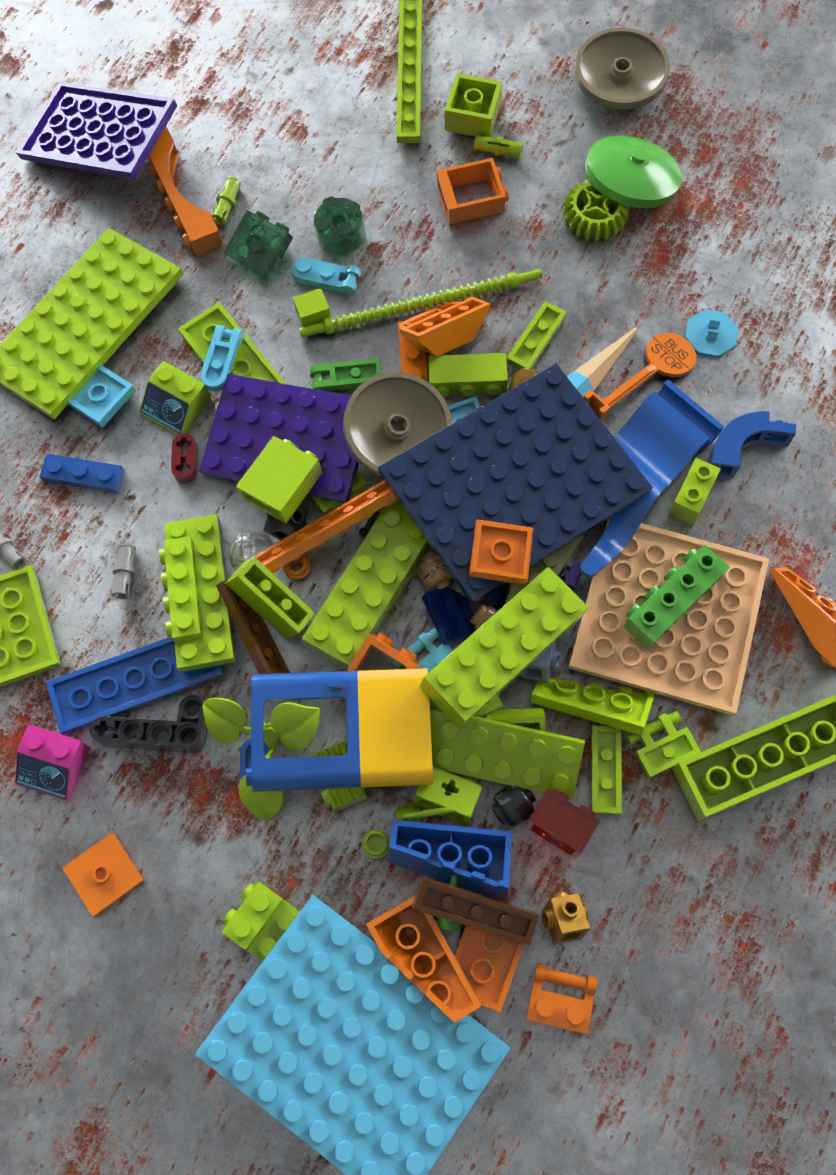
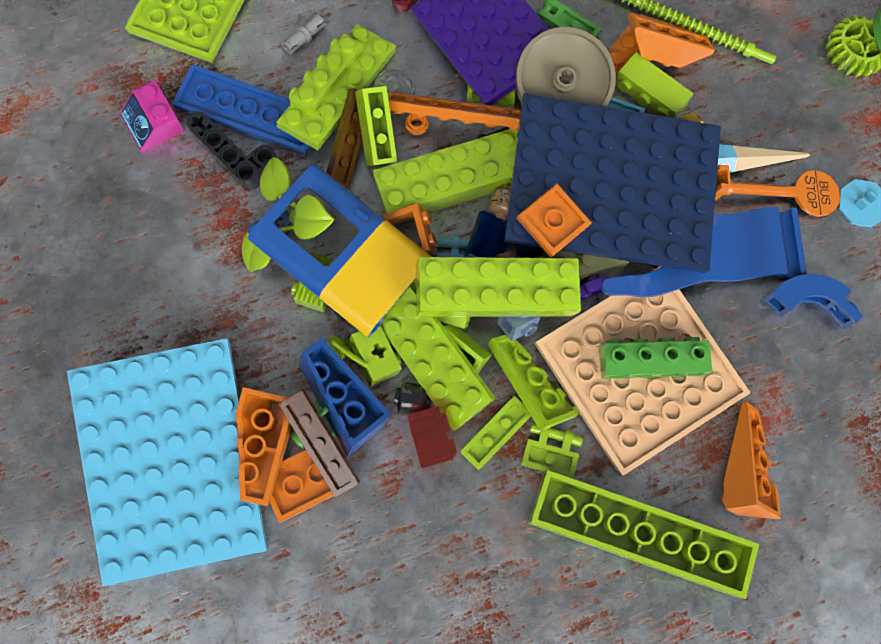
camera: 35 degrees right, 5 degrees up
orange plate [62,832,145,918] -> none
lime plate [222,881,300,962] -> none
lime brick [236,436,323,523] -> none
black brick [263,505,308,540] -> none
lime plate [361,829,390,859] -> none
lime plate [506,301,567,370] -> none
orange plate [526,963,597,1034] -> none
pearl gold brick [542,892,590,945] -> none
lime brick [669,458,721,525] -> none

